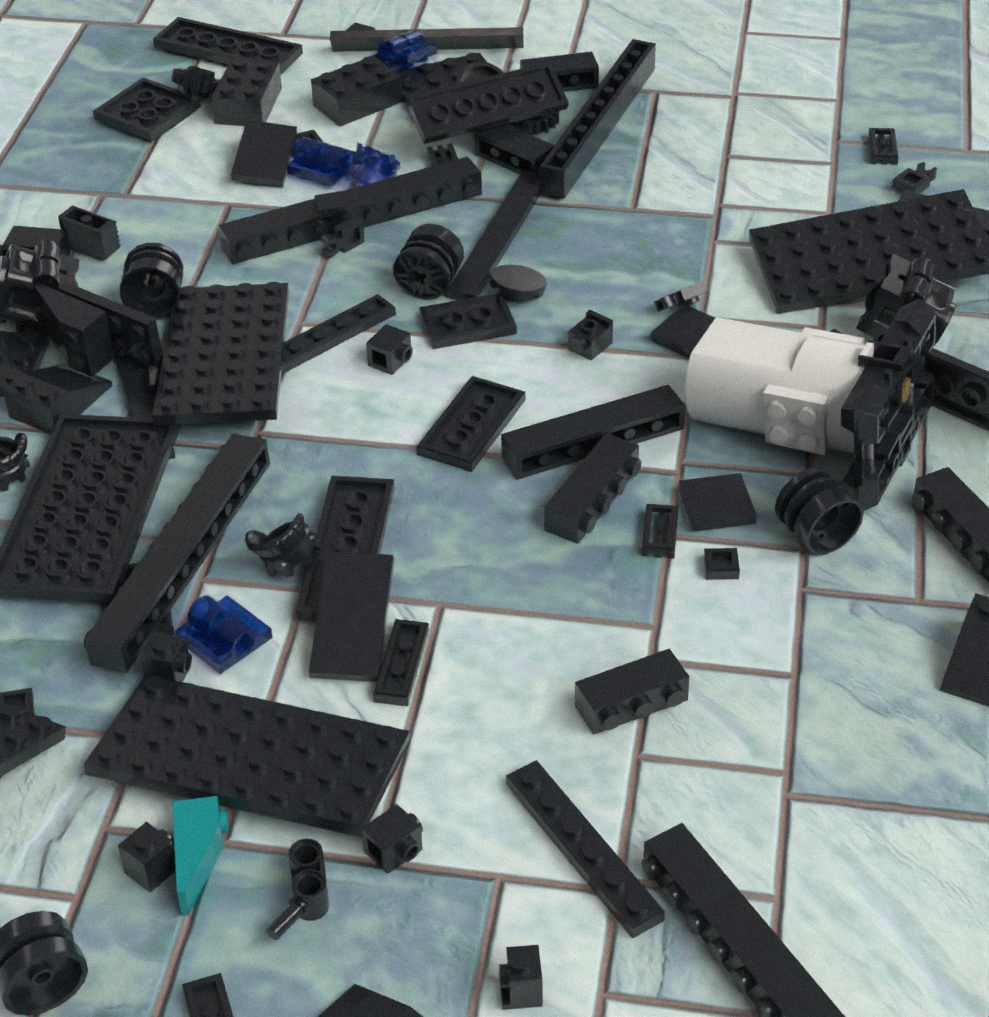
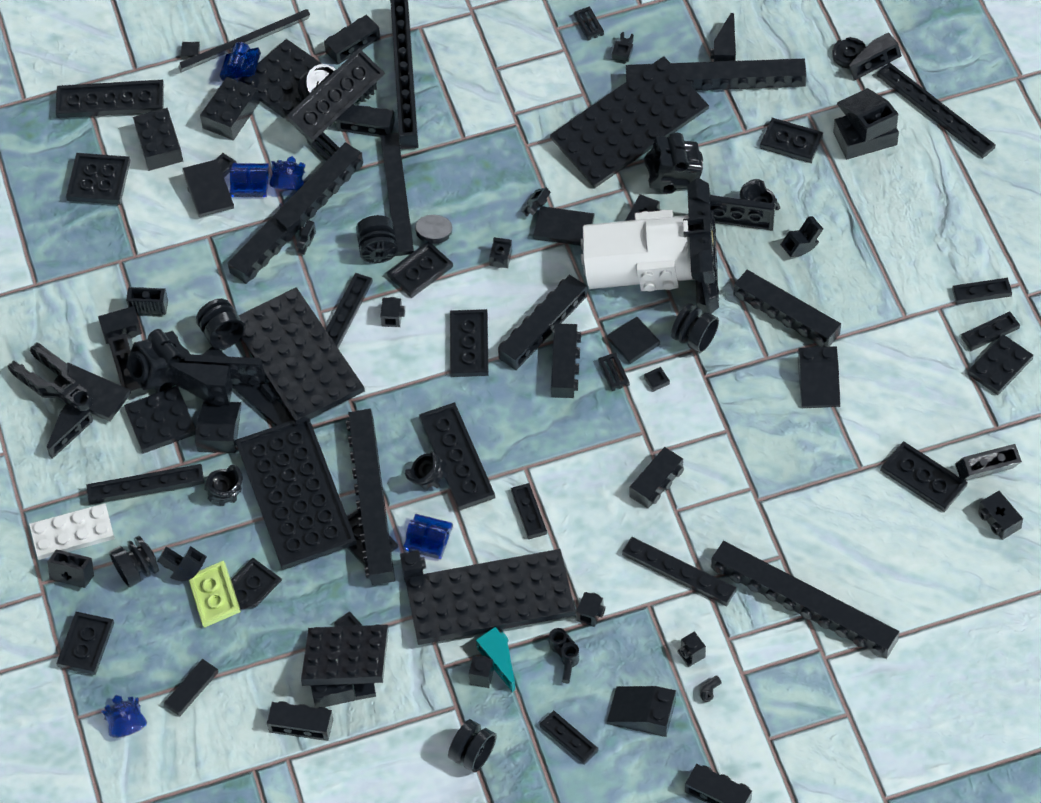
camera: 25 degrees left, 15 degrees up
black gear [171,65,221,98] -> none
black tile [308,551,395,682] -> none

